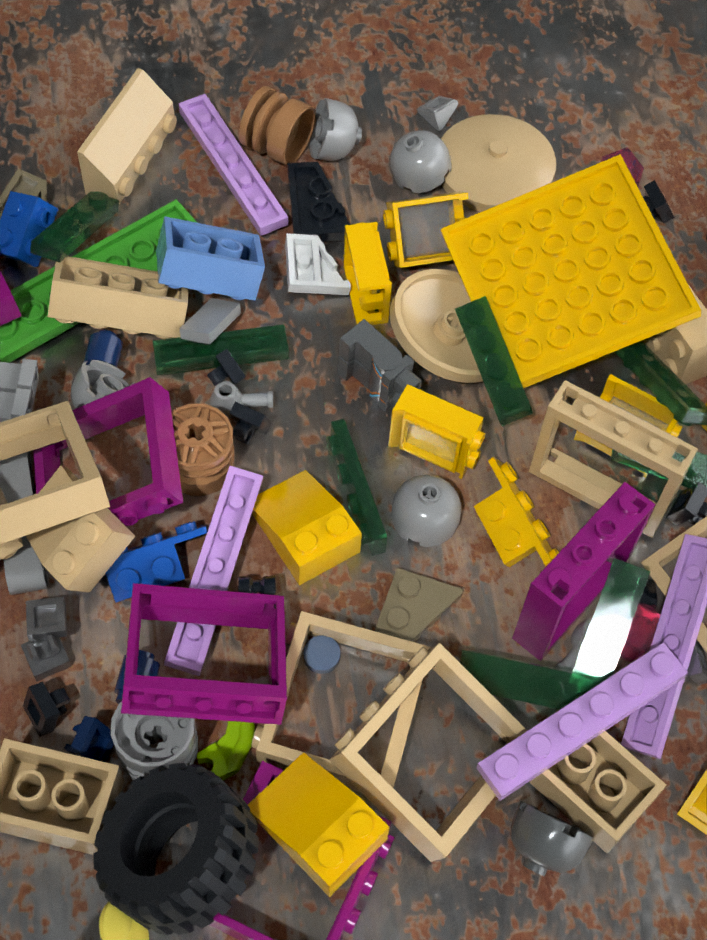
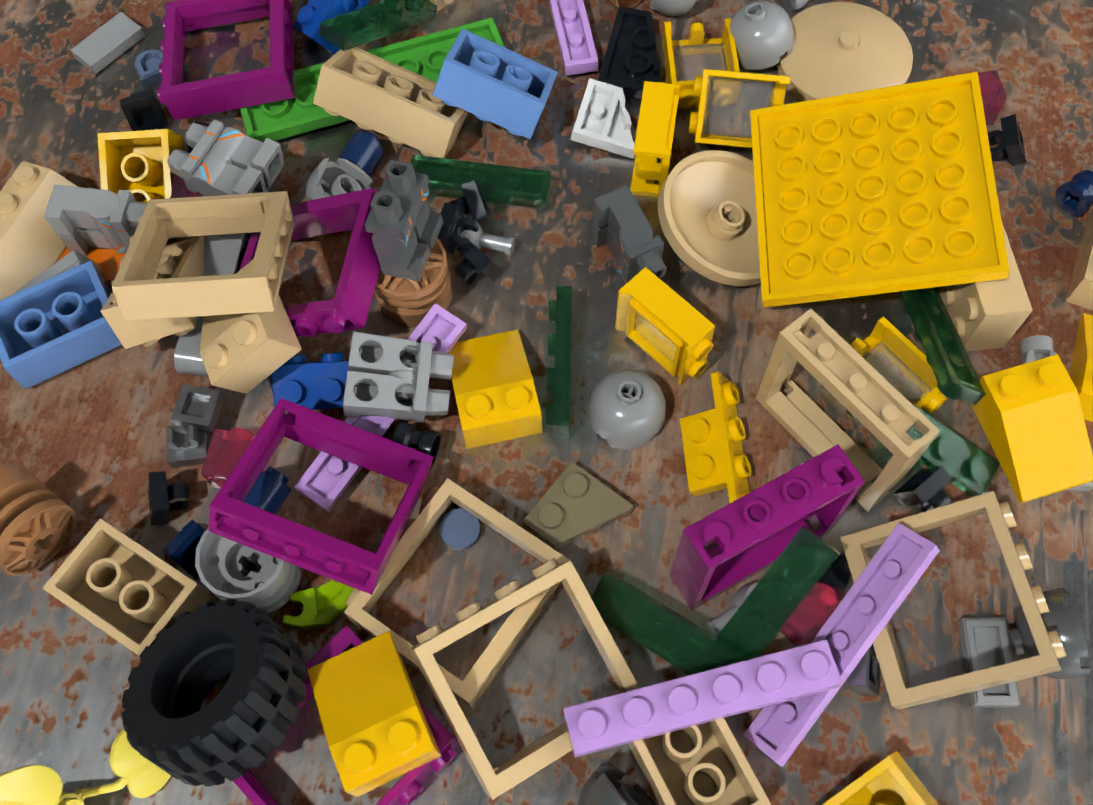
camera: 25 degrees right, 5 degrees up
light grey tile [179,298,241,345] -> none
clear green plate [455,296,533,426] -> none
none -> clear pink brick [201,427,255,489]
none -> light grey hips [343,331,454,422]
none -> dark grey hips [364,160,443,282]
none -> black tile [437,202,479,254]
none -> window [662,18,741,108]

